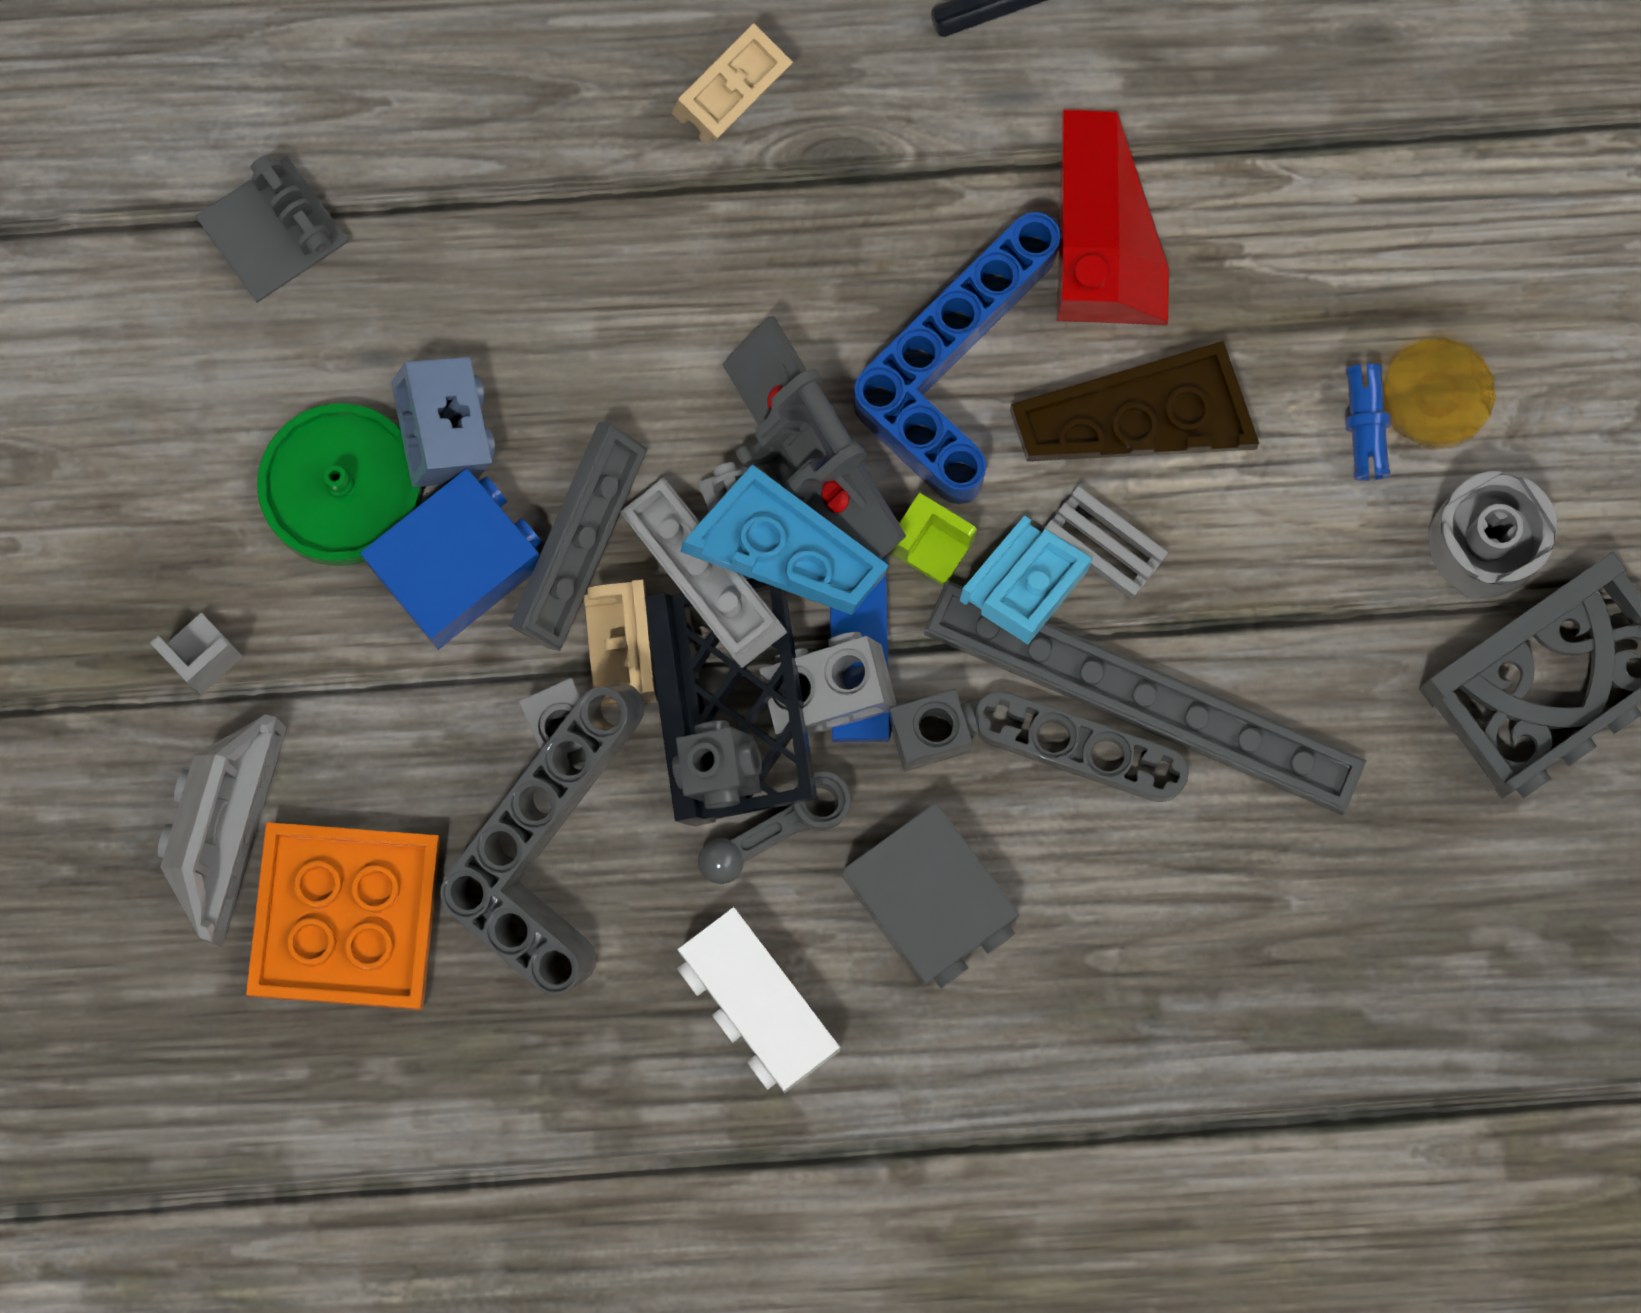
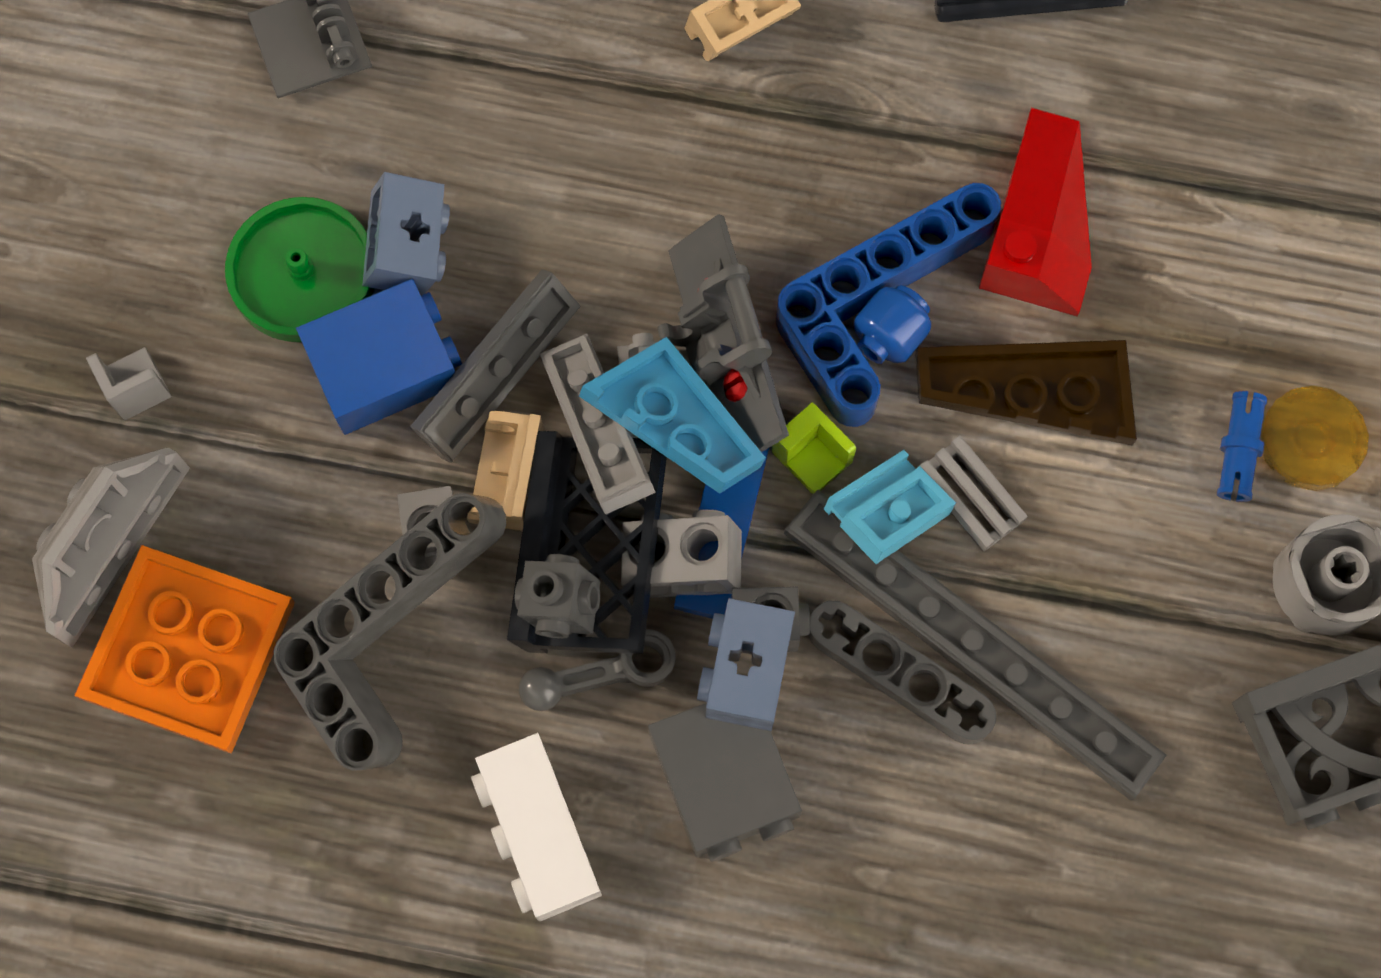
camera: 15 degrees right, 5 degrees down
none -> sand blue brick [697,598,795,731]
none -> blue head [853,285,932,364]

